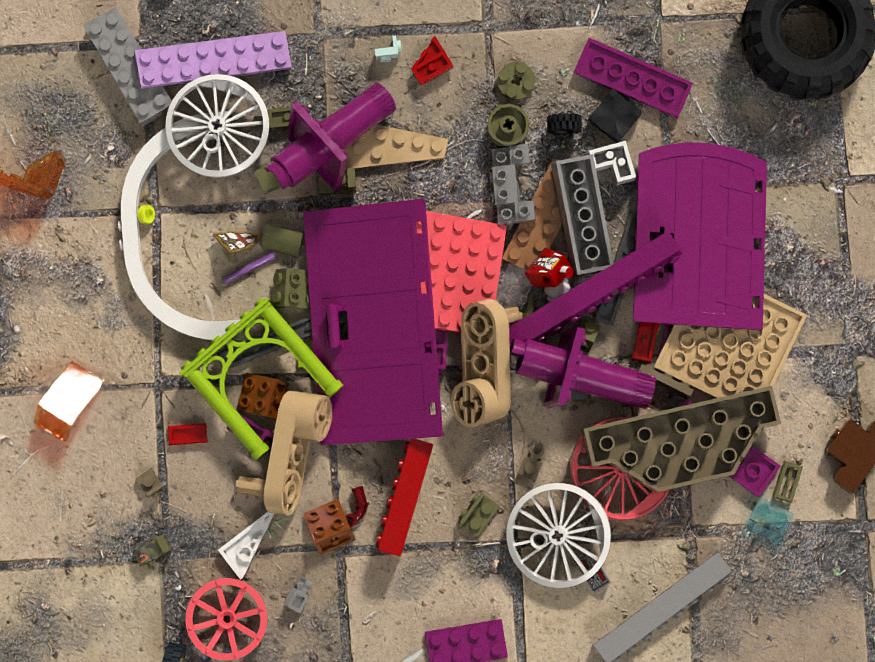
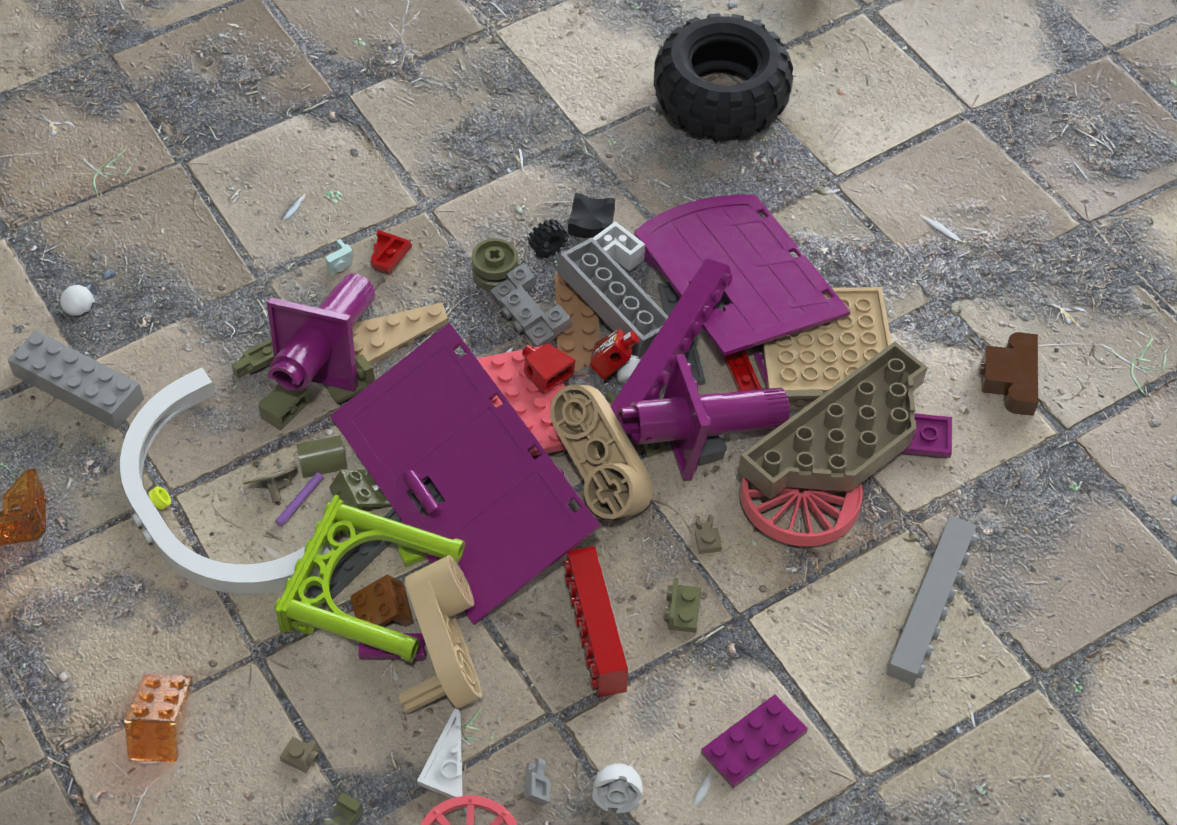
camera: 30 degrees left, 30 degrees down
lavender plate [134,31,292,89] -> none
white piece [165,74,269,178] -> none
red tile [168,423,208,446] -> none
dark orange bracket [303,499,356,555] -> none
dark red piece [346,486,370,527] -> none
olive plate [497,62,535,101] -> none
white piece [506,483,611,588] -> none
magenta plate [573,38,693,119] -> none
slope [573,549,611,592] -> none
clear light blue plate [744,497,795,545] -> none
olive tile [773,461,803,503] -> none
none -> red torso [522,344,576,394]
none -> white cylinder [592,764,643,813]

